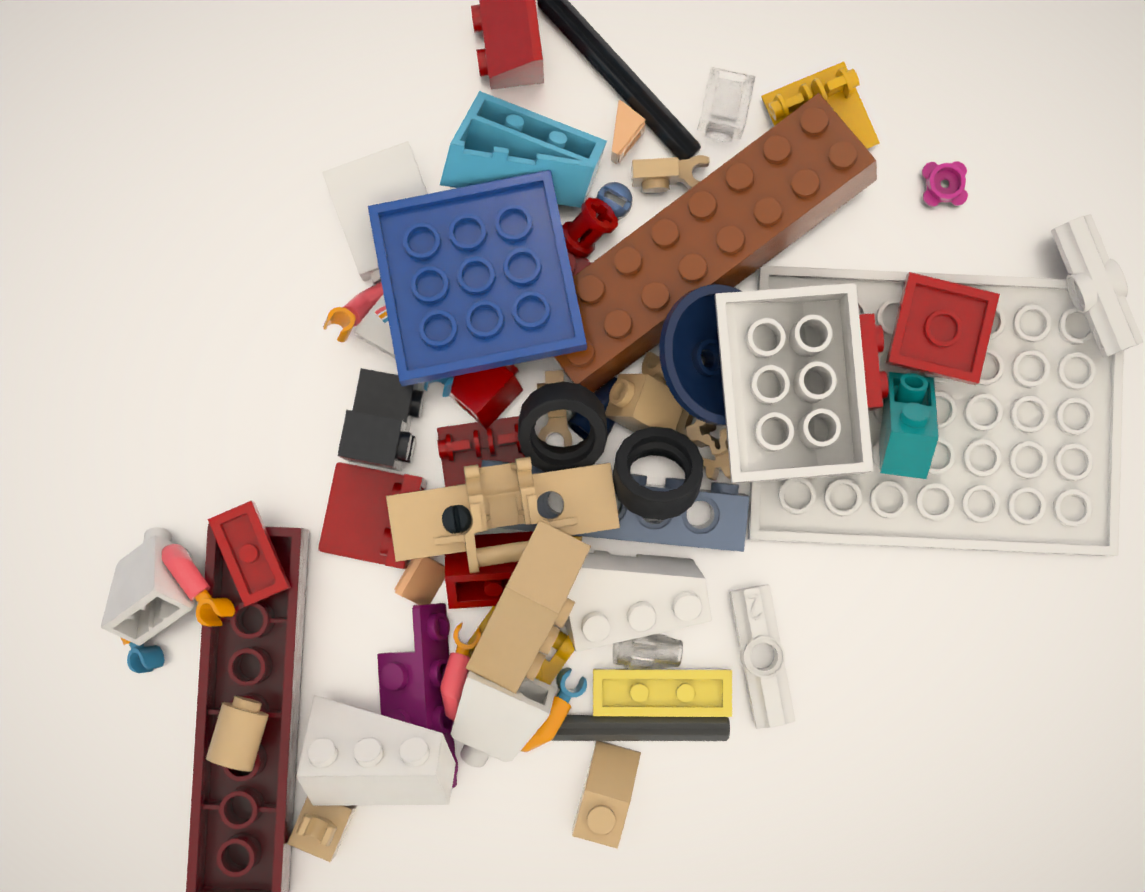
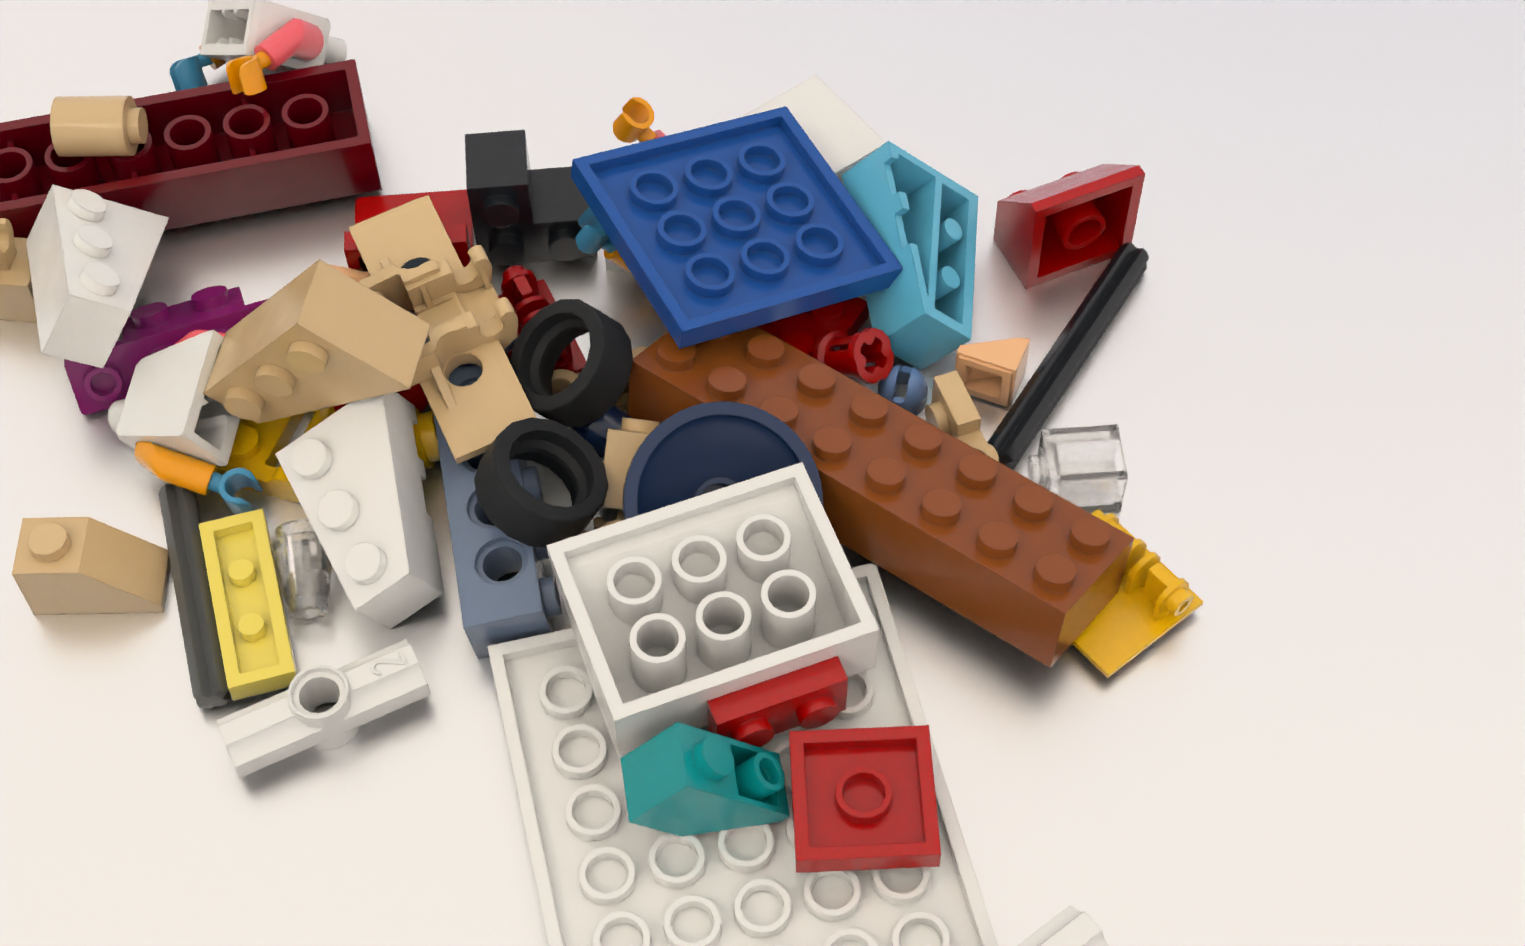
camera: 75 degrees right, 30 degrees down
red plate [207,500,291,607] -> none
red brick [450,364,523,429] -> none
dark pink plate [922,161,968,207] -> none

